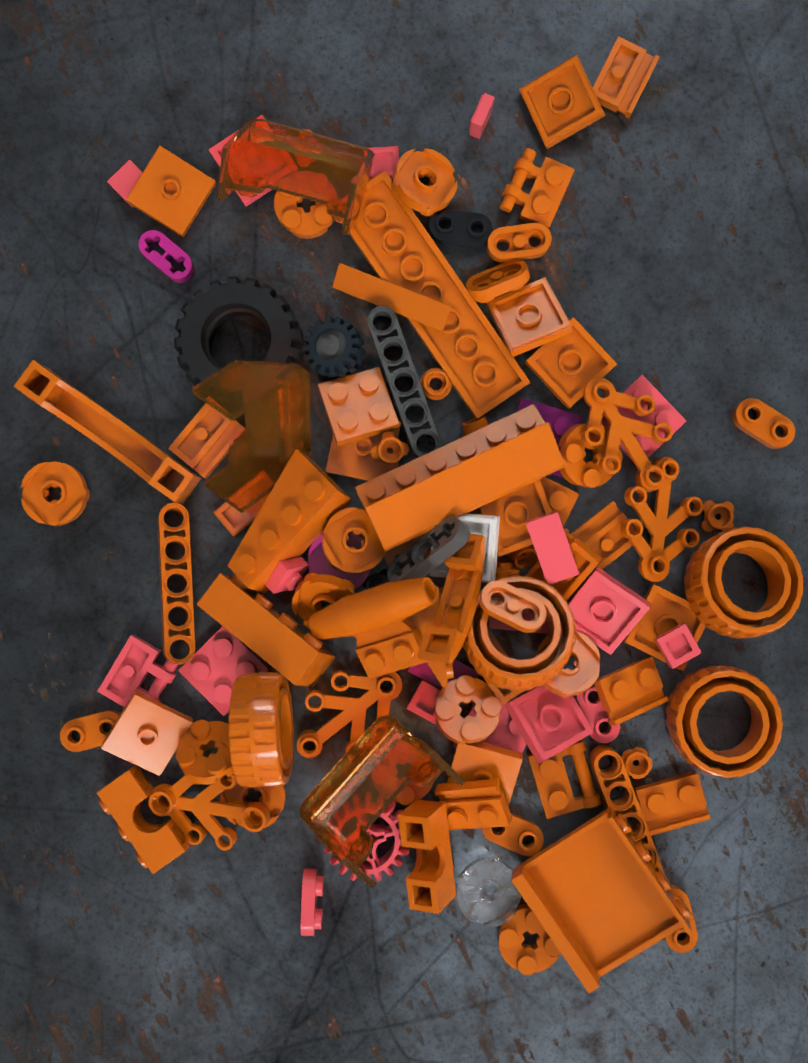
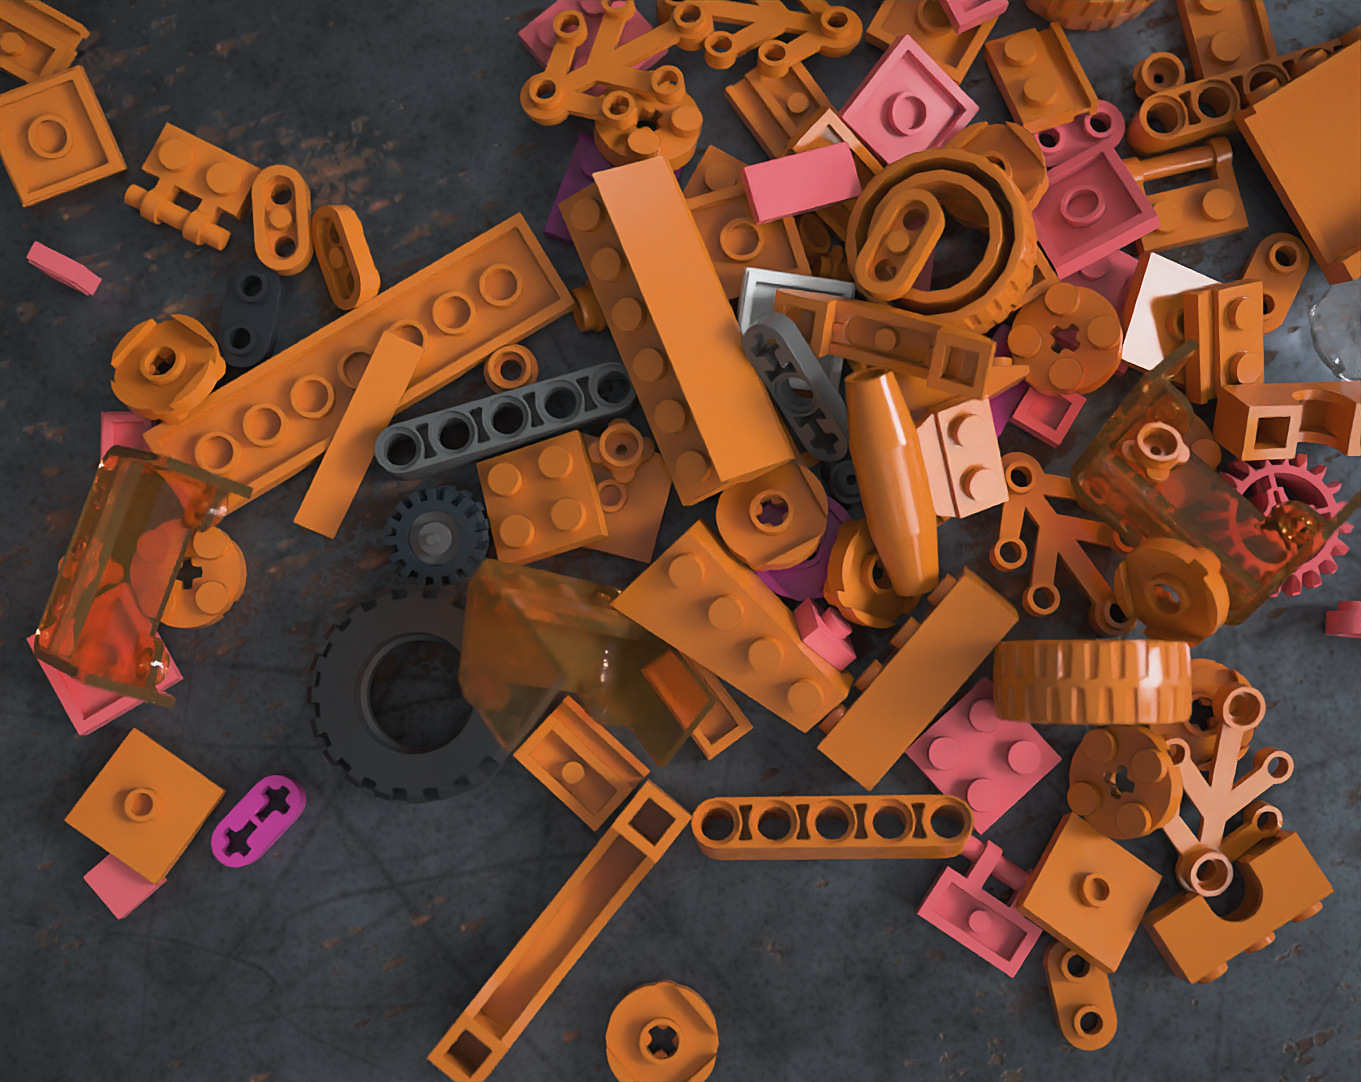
camera: 85 degrees left, 5 degrees down
orange plate [487,277,572,357] -> none
orange plate [525,317,617,409] -> none
none -> orange plate [1114,537,1229,648]
none -> orange plate [1120,422,1190,483]

